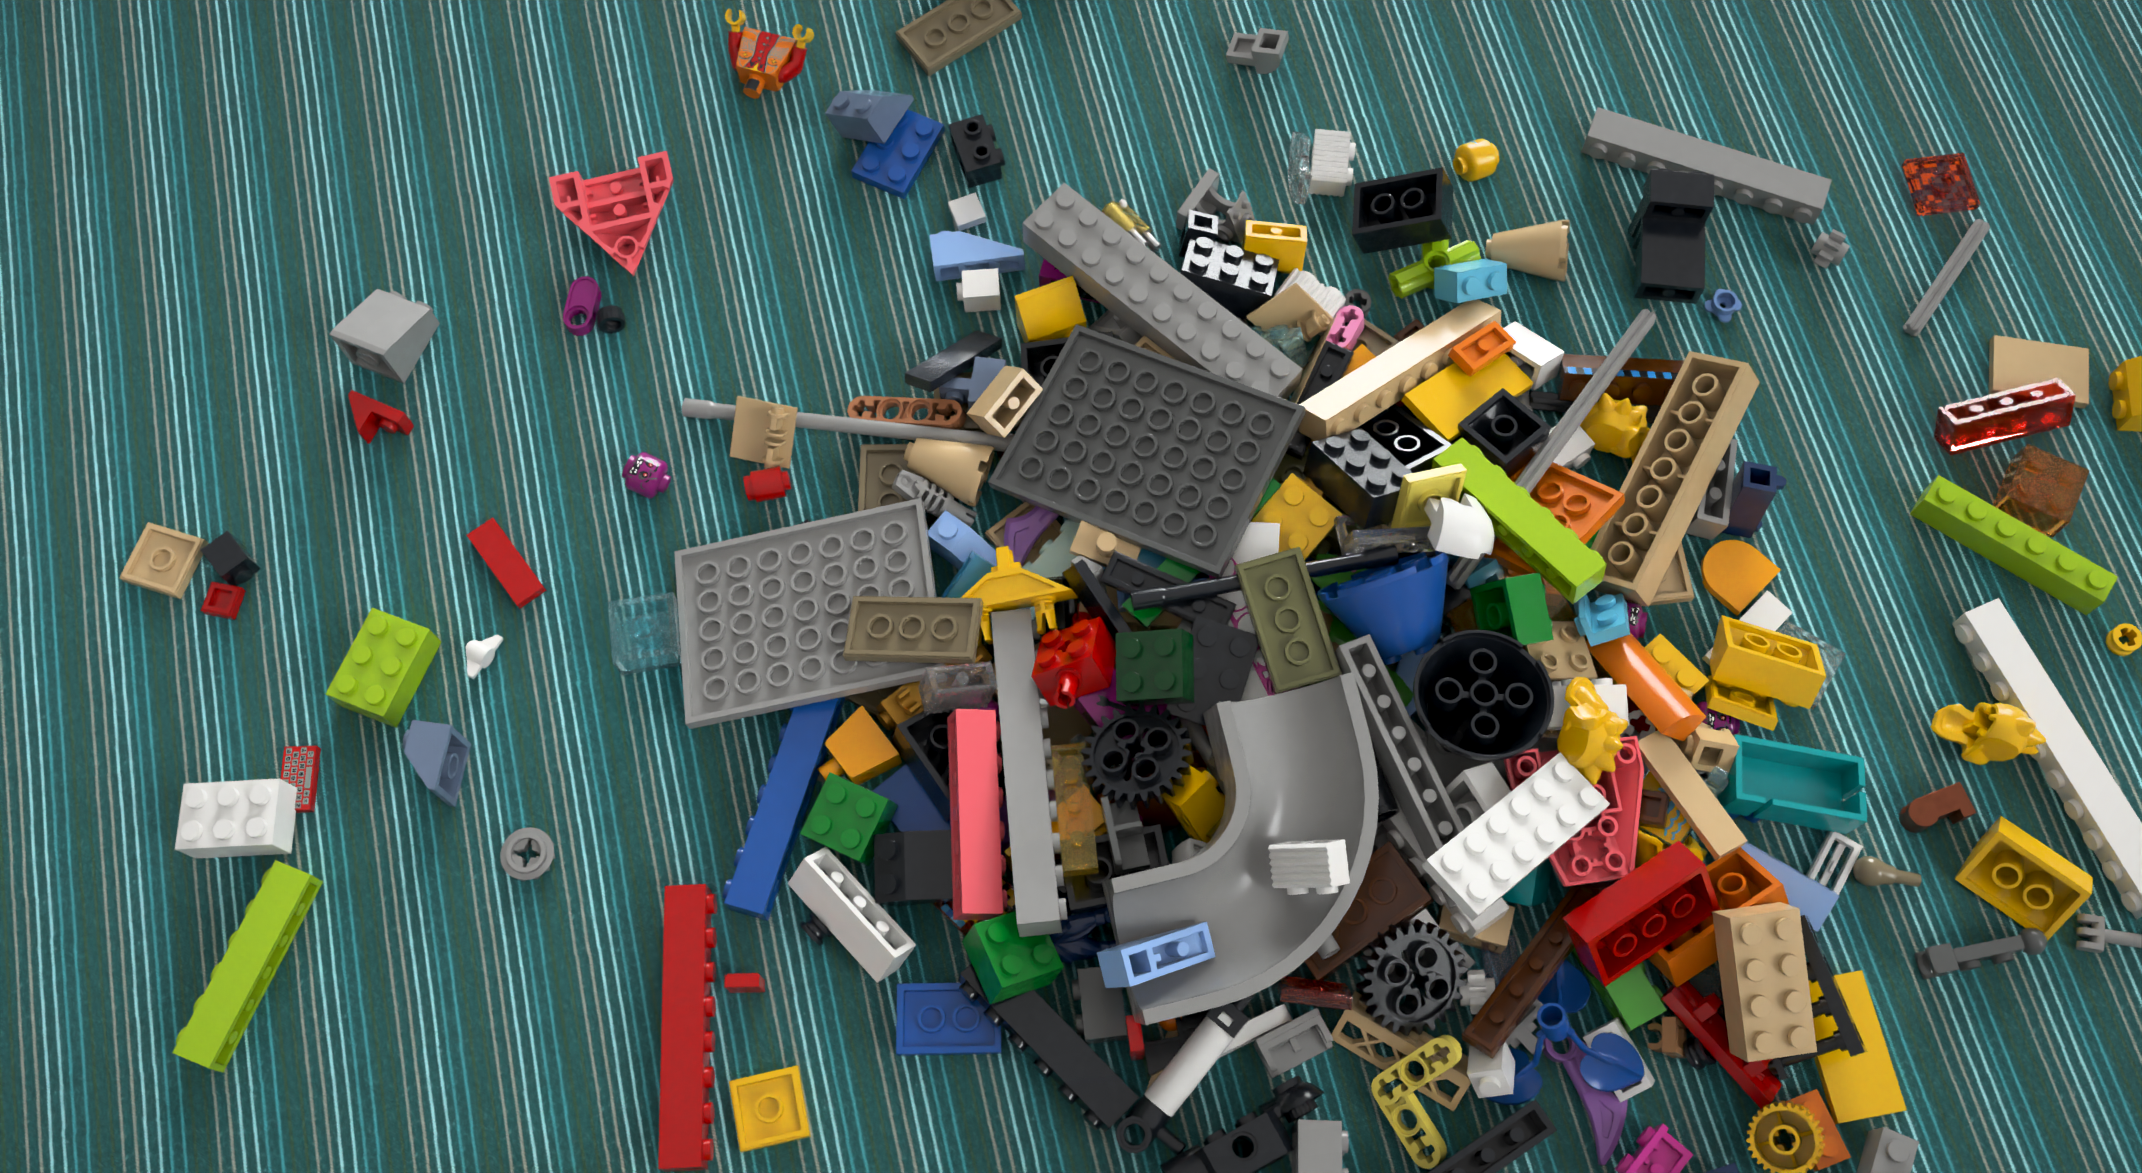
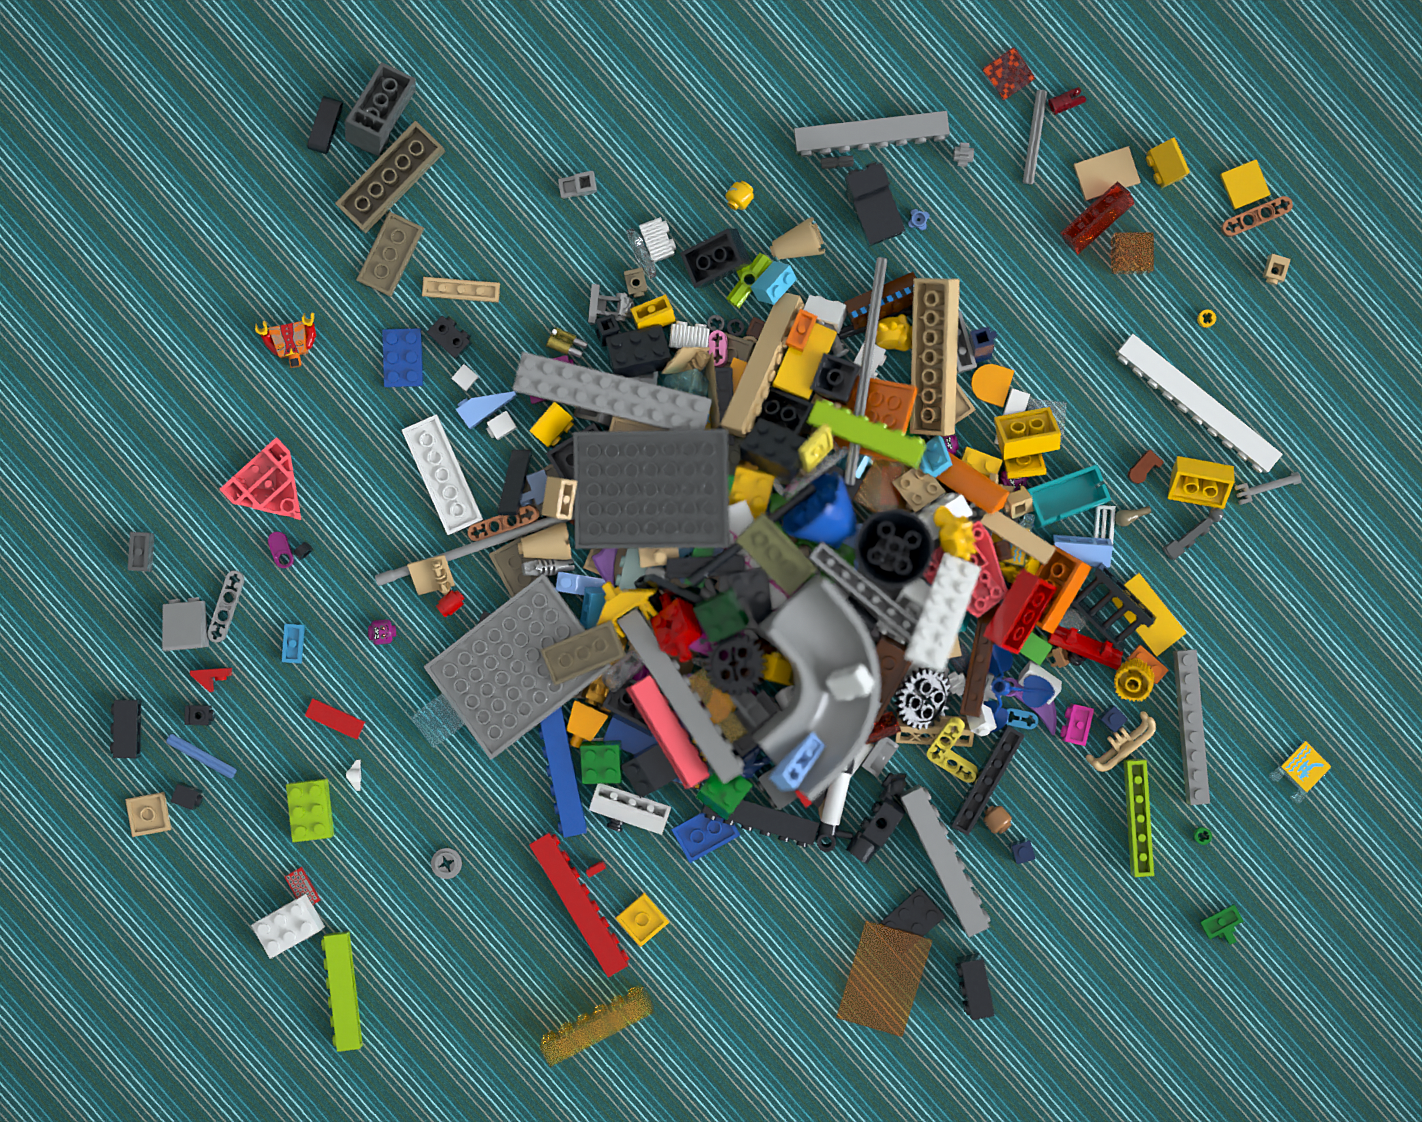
camera: 30 degrees left, 20 degrees up
red tile [201,581,246,620] -> none
sand blue slope [403,720,471,807] -> none
sand blue slope [825,90,914,144] -> none
white brick [1424,493,1494,559] -> none
green brick [1470,573,1554,646] -> none
tan brick [1712,902,1817,1062] -> none
lime brick [1910,475,2118,616] -> none
yellow head [1930,702,2046,765] -> none
none -> black brick [110,699,142,758]
none -> dark grey panel [128,532,154,572]
none -> medium blue axle [166,734,237,778]
none -> black brick [184,705,215,725]
none -> light grey beam [208,571,245,643]
none -> dark azure plate [282,624,305,664]
none -> white plate [402,414,483,535]
none -> tan tile [422,277,500,303]
none -> dark tan brick [624,267,648,298]
none -> black bush [727,319,744,337]
none -> dark grey piece [821,156,854,169]
none -> dark azure beam [1006,708,1038,729]
none -> dark red hinge [1048,87,1087,115]

